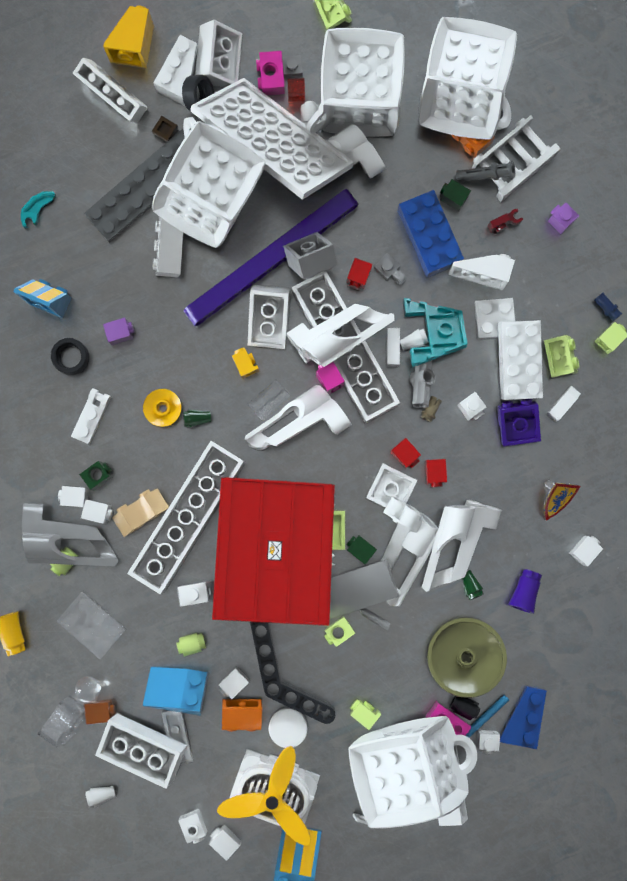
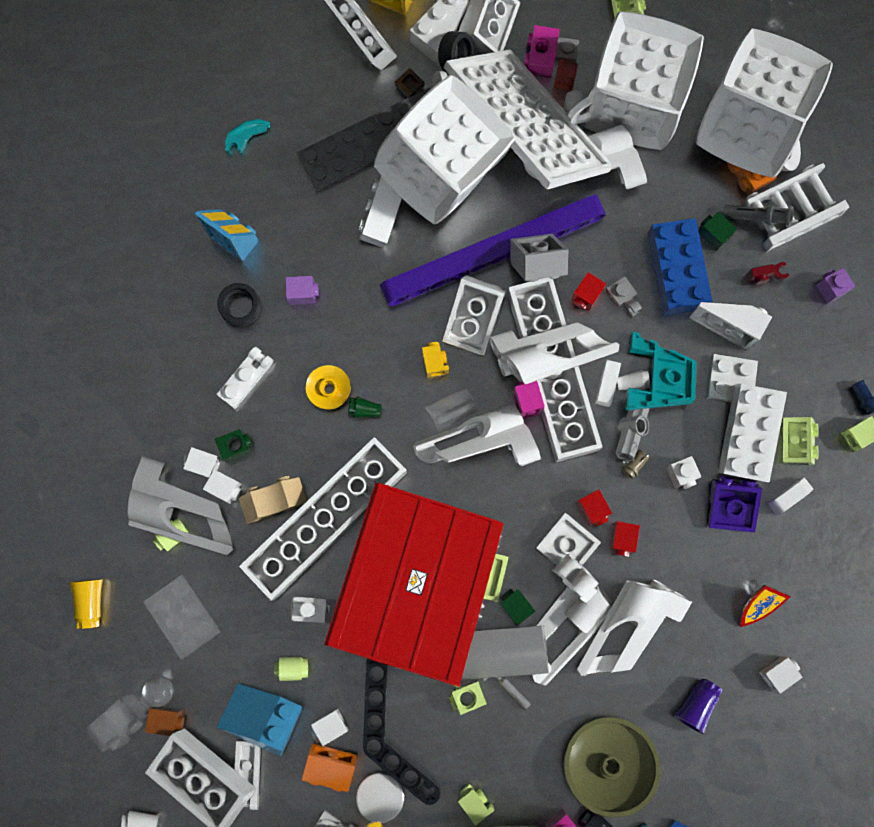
camera: 10 degrees right, 5 degrees down
dark green cone [462,570,484,600] -> none

